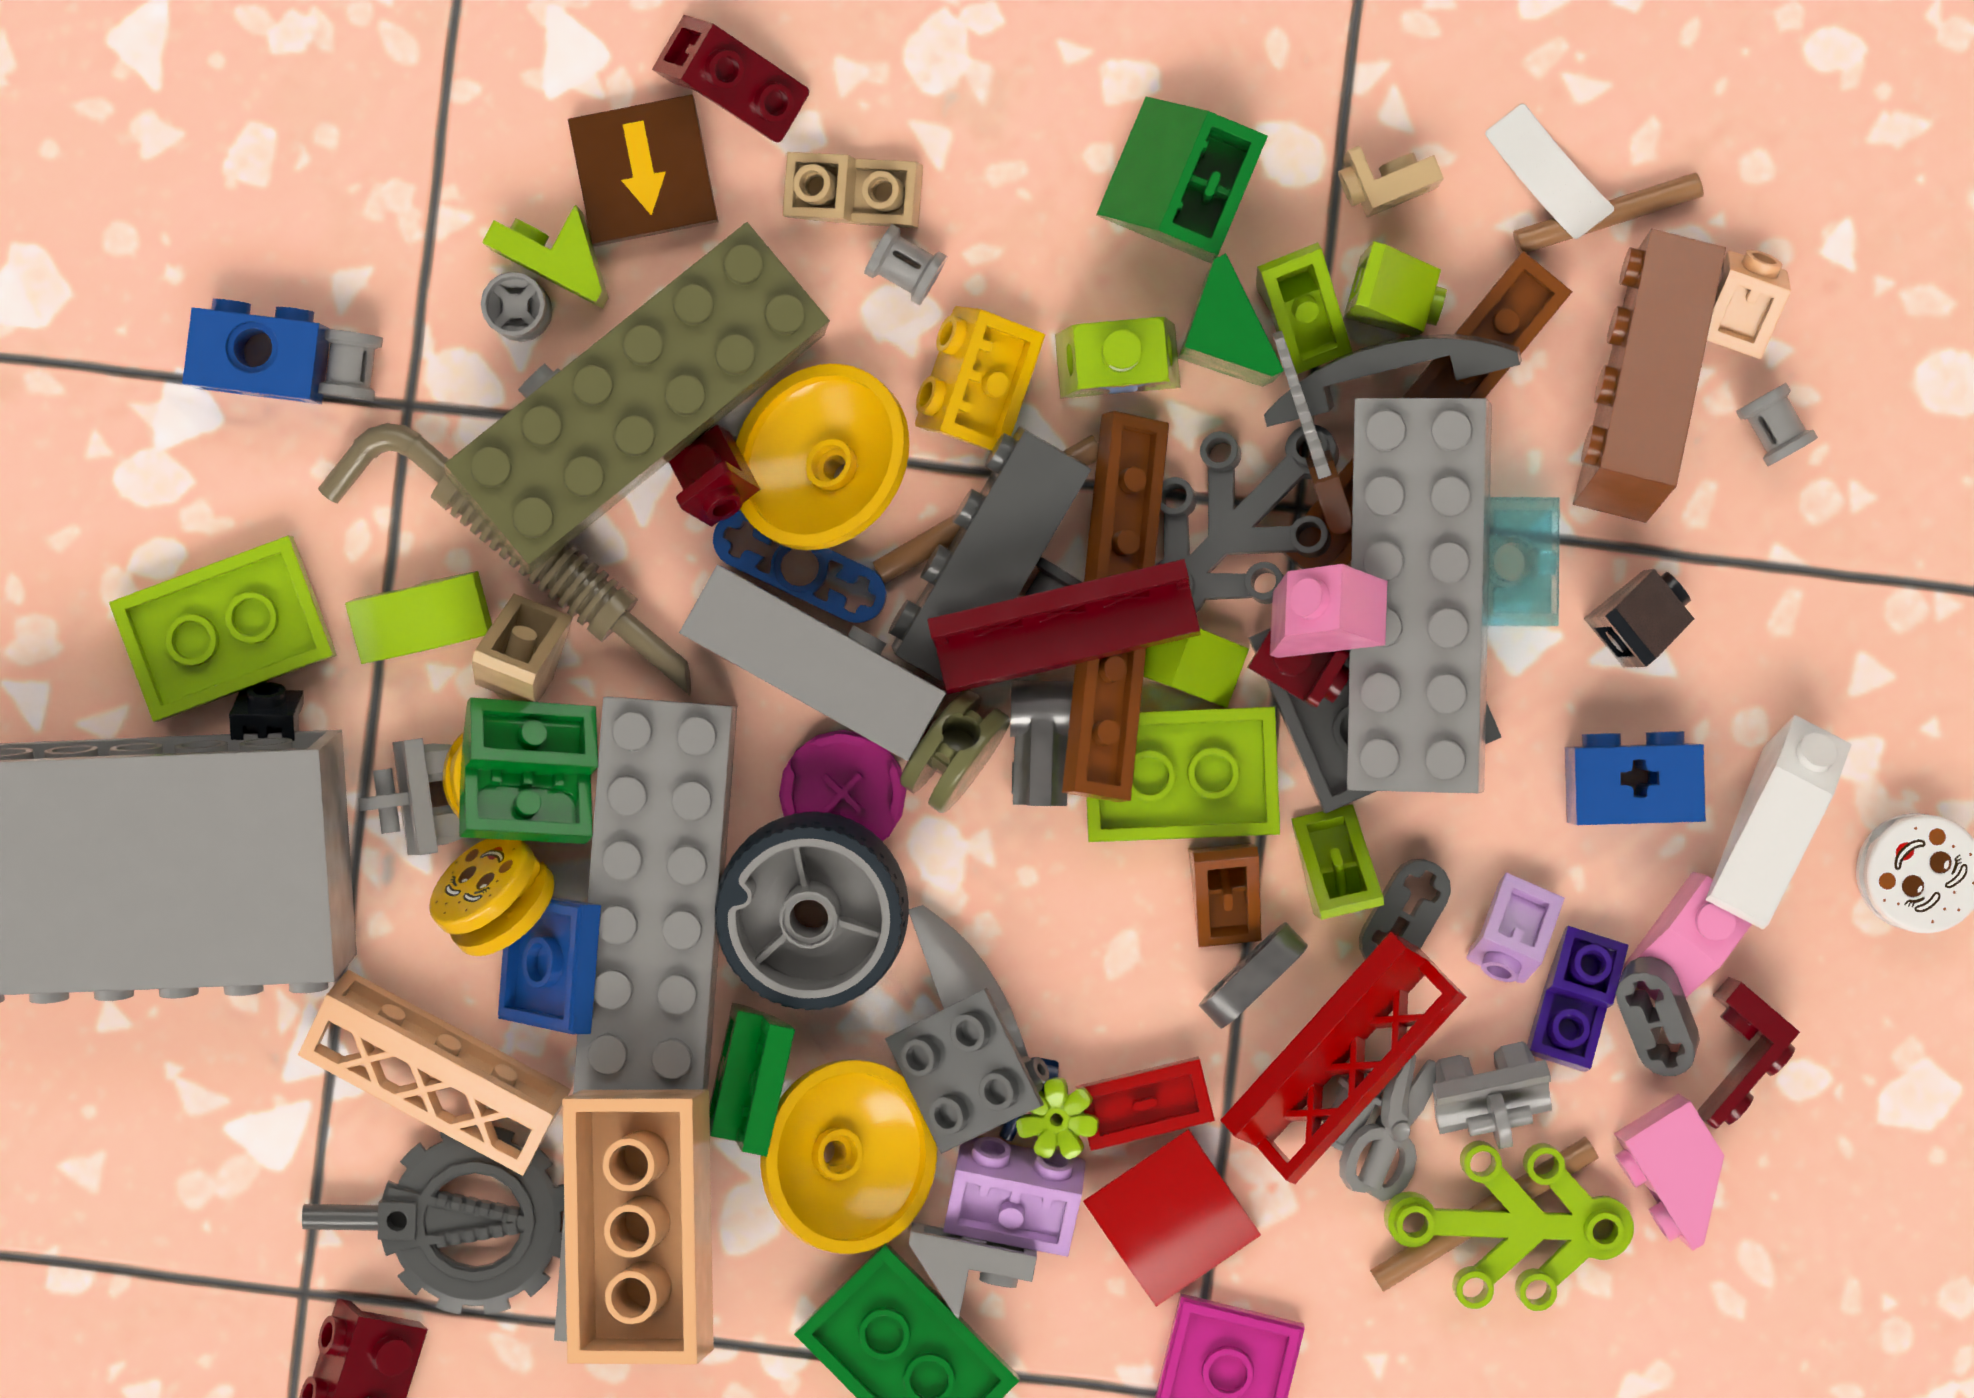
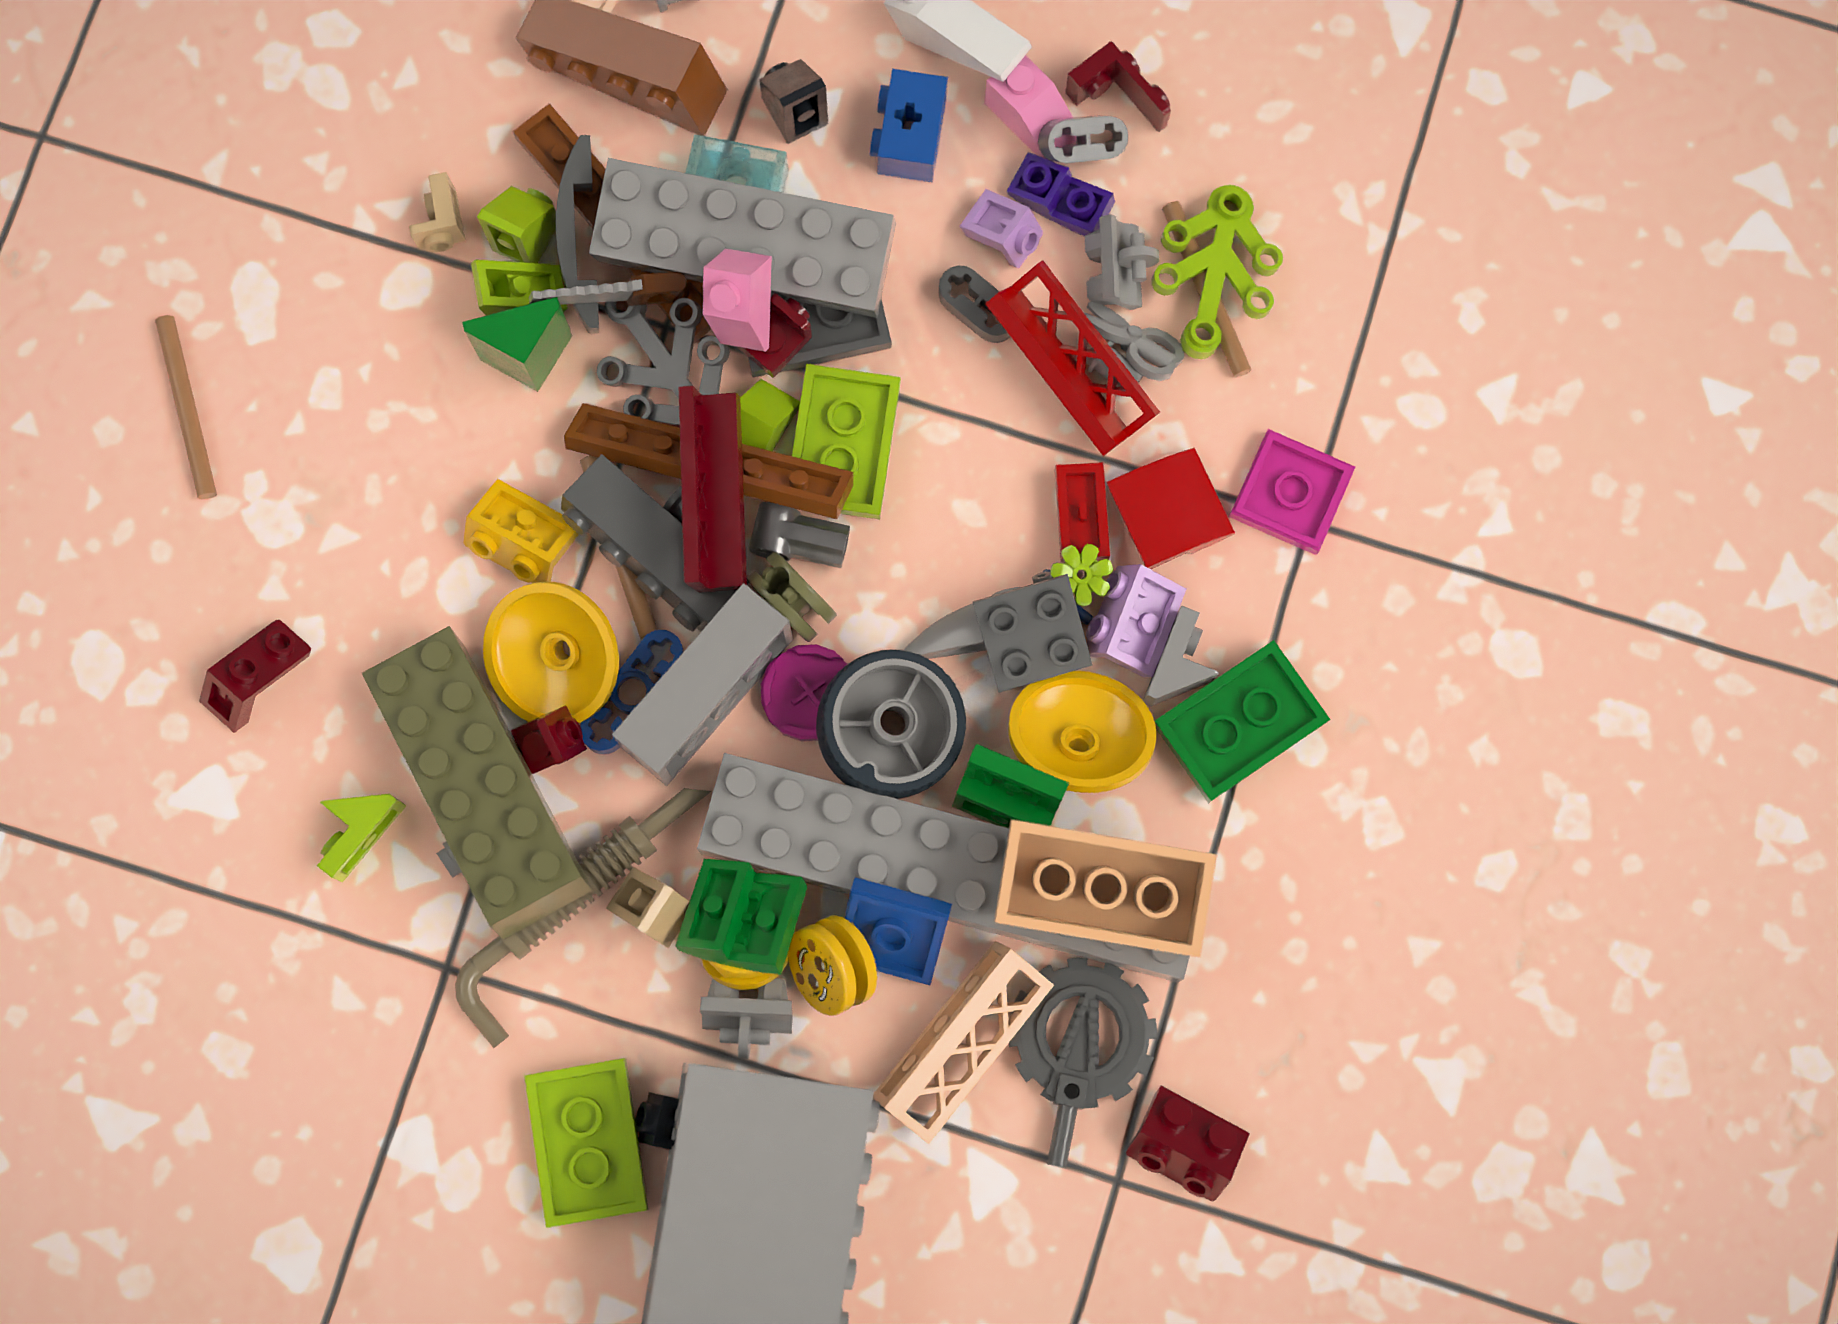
camera: 85 degrees left, 10 degrees down
blue brick [182,299,330,405] -> none
light grey bush [318,329,383,401] -> none
lime slope [345,571,492,664] -> none
light grey wheel [480,272,553,342] -> none
reddish brown tile [568,94,719,247] -> none
tan slope [782,152,923,228] -> none
light grey bush [864,224,948,306] -> none
lime torso [1055,317,1181,399] -> none
green slope [1096,96,1268,264] -> none
dark orange slope [1188,843,1262,947] -> none
flat silver beam [1198,922,1308,1029] -> none
lime slope [1291,804,1384,920] -> none
white sticker [1485,104,1614,239] -> none
medium nougat bar [1513,172,1704,254] -> none
bright pink slope [1614,1094,1724,1251] -> none

